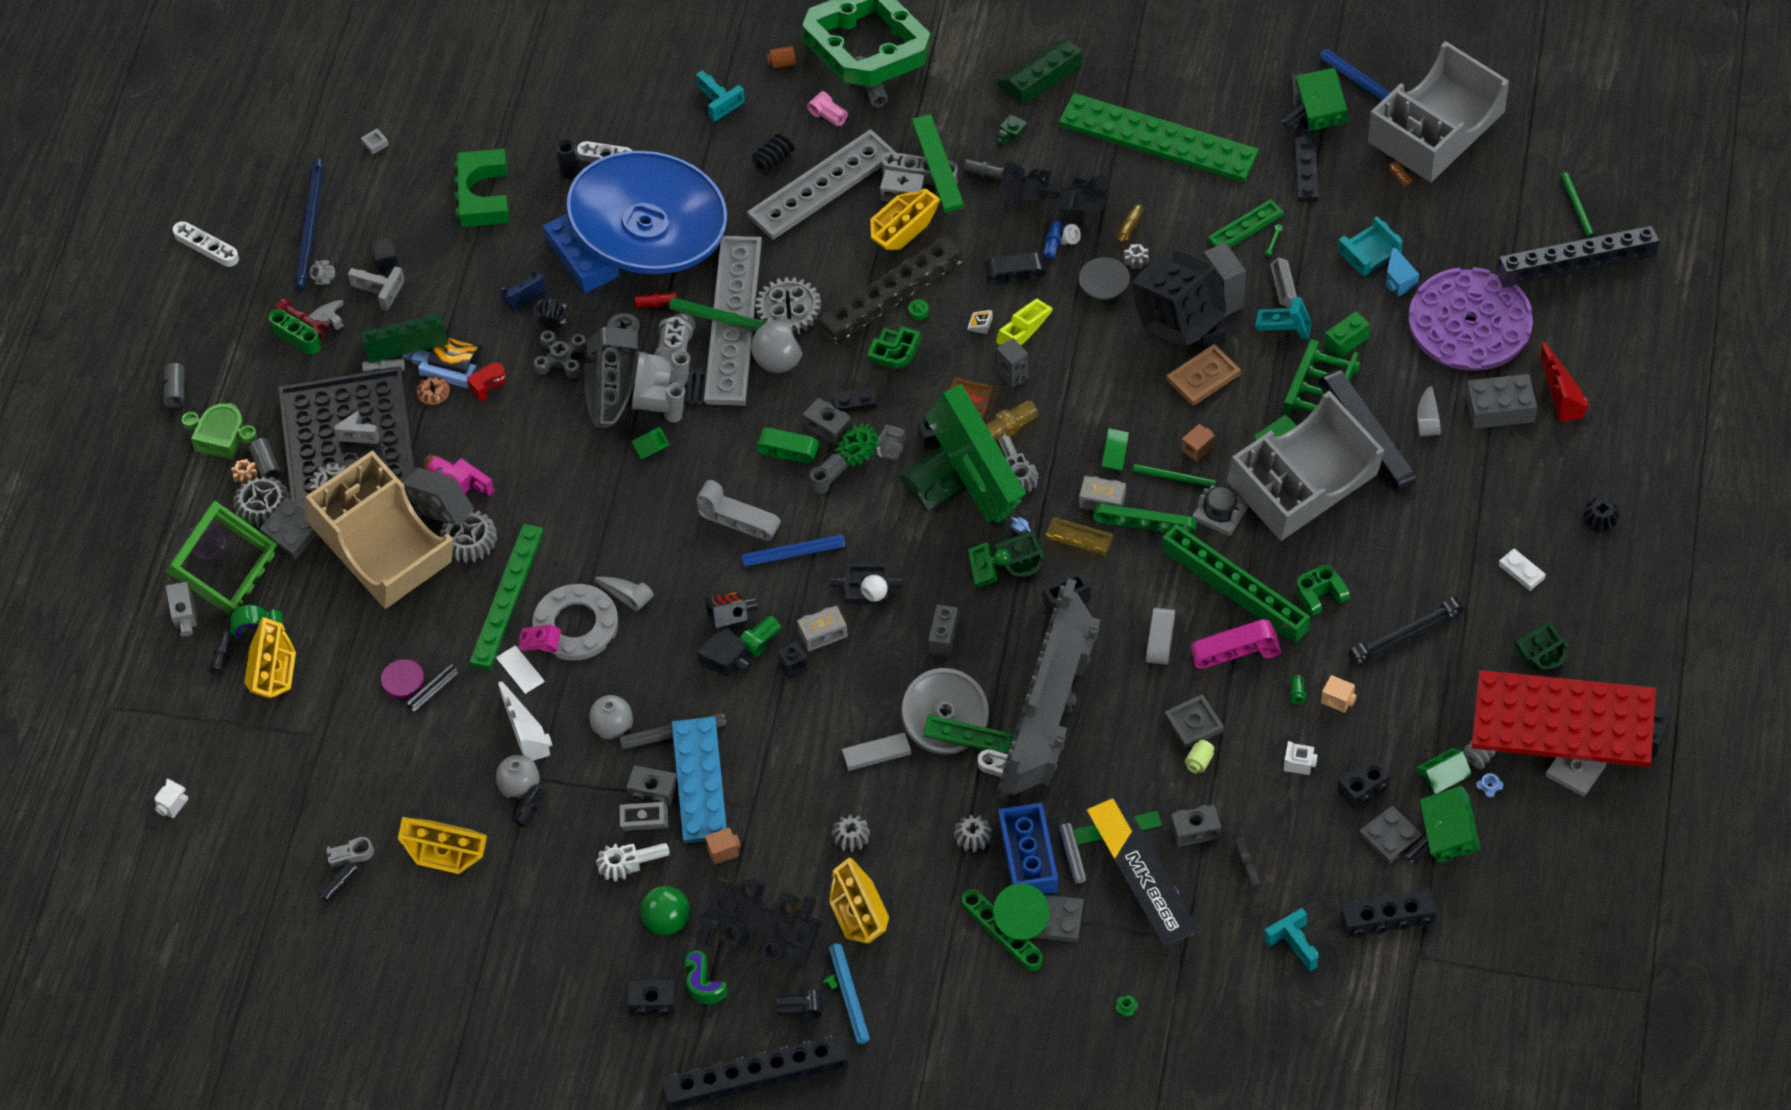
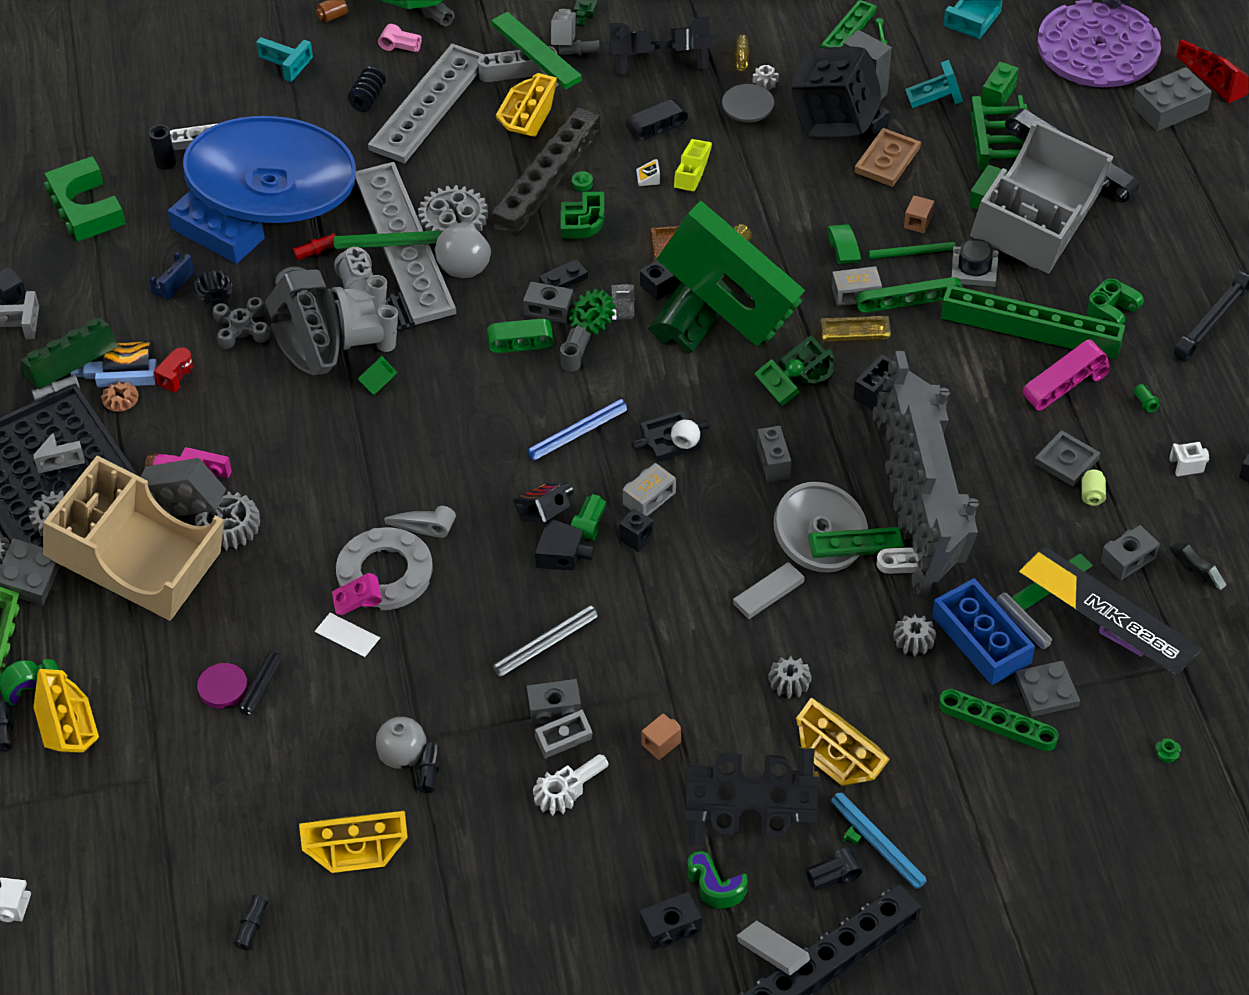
camera: 25 degrees left, 5 degrees down
light grey piece [327,837,374,868] -> none
green plate [469,524,544,671] -> none
white wedge [498,681,552,761] -> none
light grey cylinder [589,695,633,739] -> none
green piece [640,886,690,936] -> none
dark azure plate [672,717,727,844] -> none
light grey beam [696,480,781,541] -> none
light grey brick [880,170,925,202] -> none
green piece [993,884,1050,940] -> none
dark grey brick [997,338,1029,388] -> none
light blue plate [1010,517,1031,535] -> none
blue axle [1043,221,1064,259] -> none
white plate [1060,224,1081,245] -> none
light grey beam [1146,607,1175,665] -> none
light grey piece [1270,257,1297,308] -> none
light nougat brick [1321,675,1357,713] -> none
dark azure slope [1386,247,1419,297] -> none
light grey piece [1417,386,1441,437] -> none
none -> light grey brick [551,9,576,45]
none -> light grey tile [737,920,810,975]

